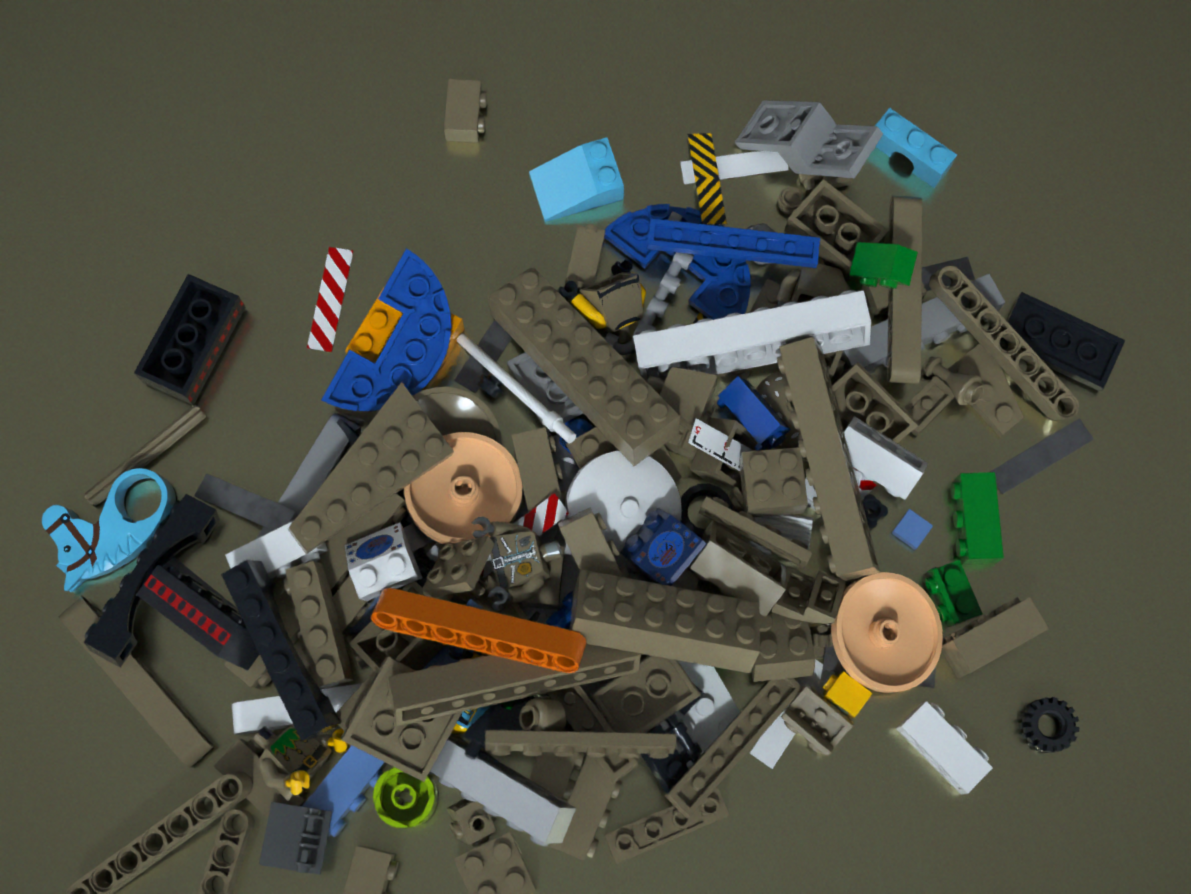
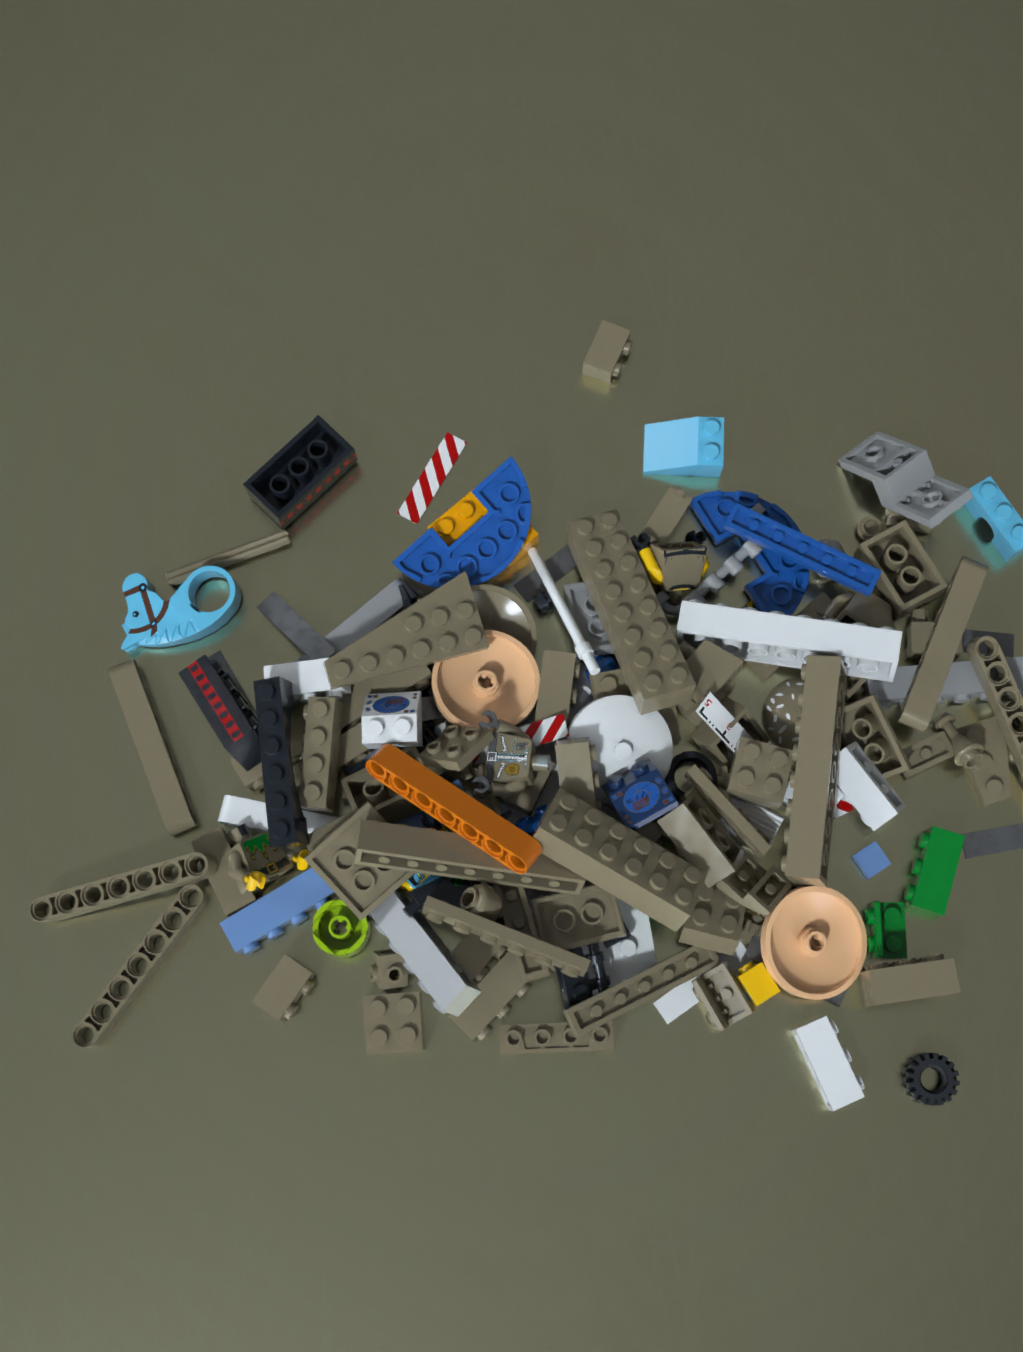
camera: 25 degrees right, 0 degrees up
black arch [83,494,220,668] -> none
dark grey hinge [259,802,333,875] -> none
white sticker [680,151,789,184] -> none
sticker [688,133,727,225] -> none
blue brick [717,376,791,451] -> none
green brick [849,242,918,289] -> none
black plate [862,494,888,529] -> none

